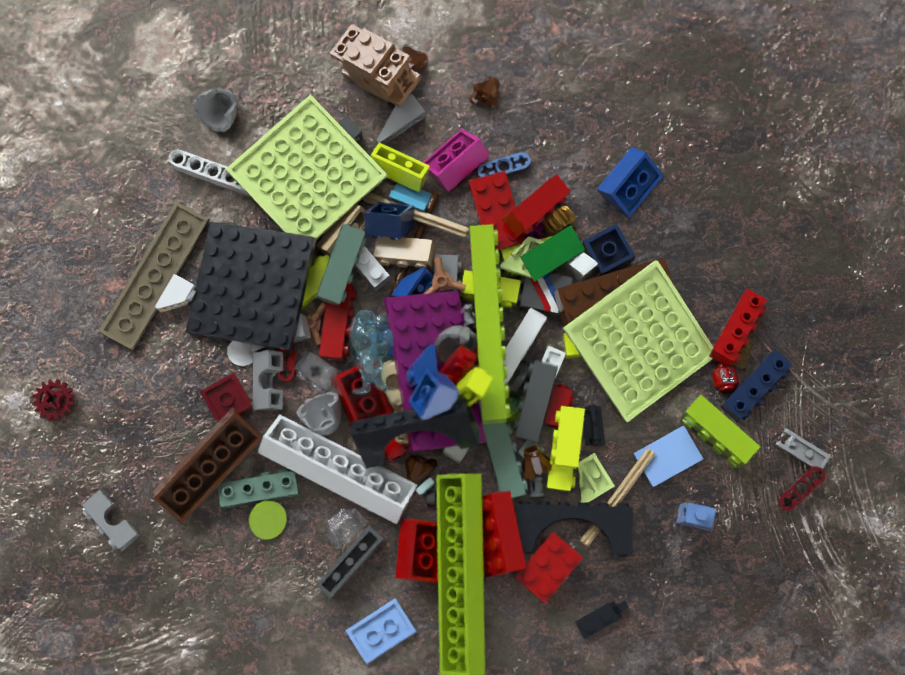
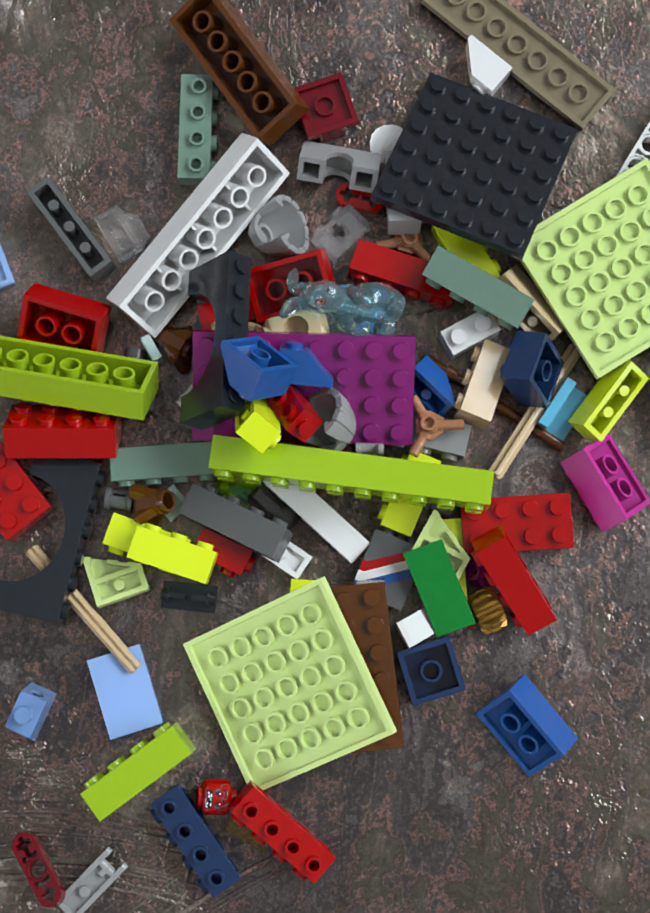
camera: 100 degrees right, 5 degrees up
lime piece [249,500,287,539] -> none
medium blue beam [477,152,531,178] -> none

